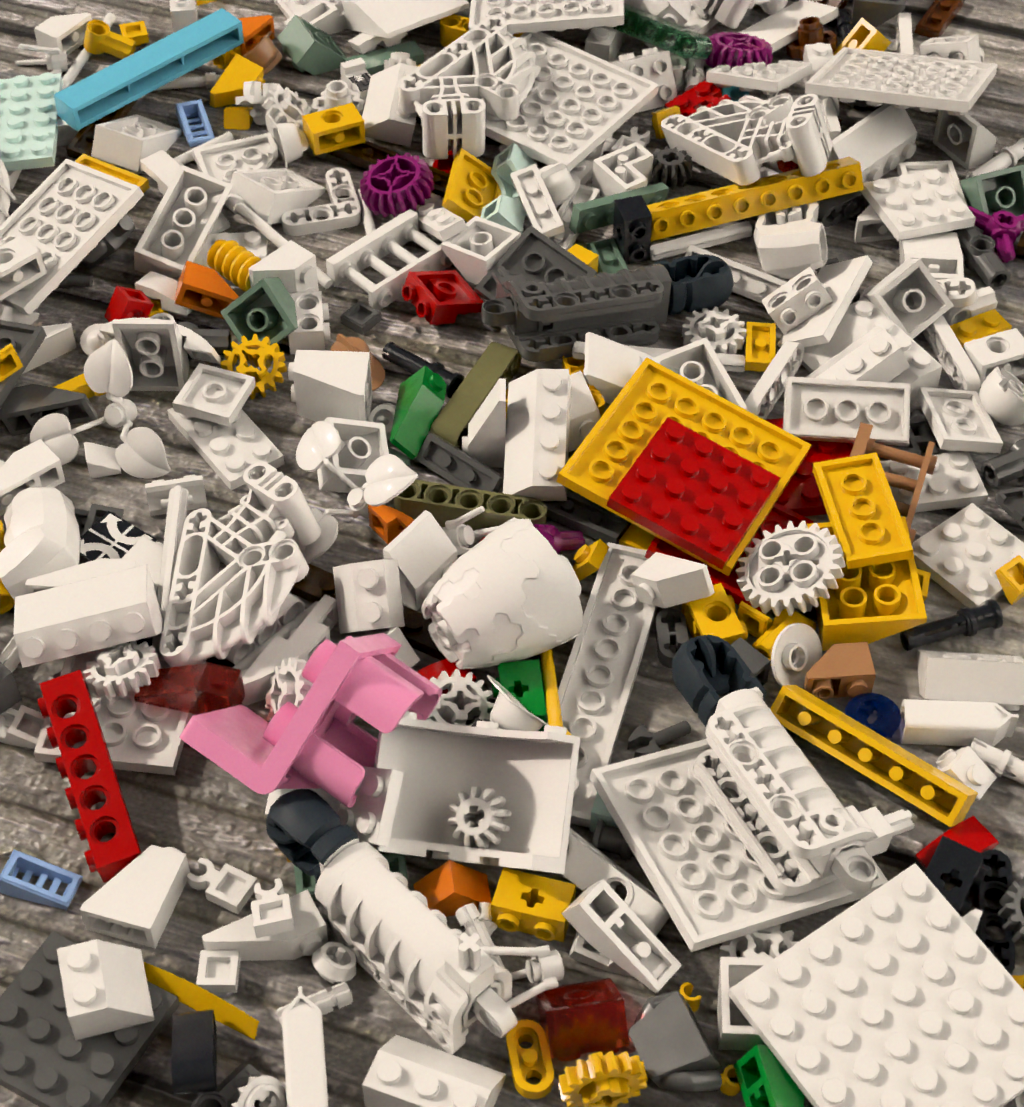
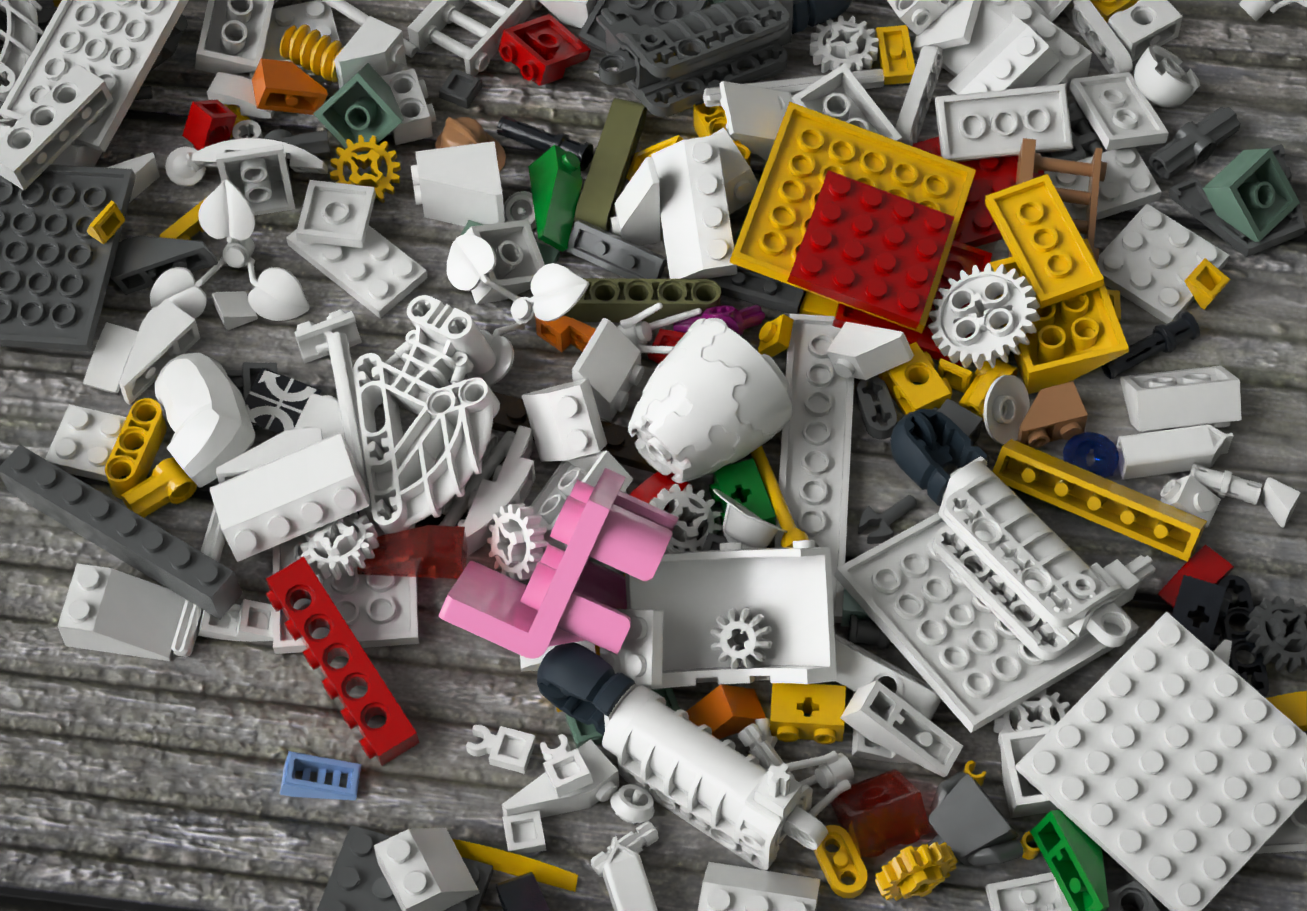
camera: 10 degrees left, 10 degrees up
white slope [80,845,190,949] -> none

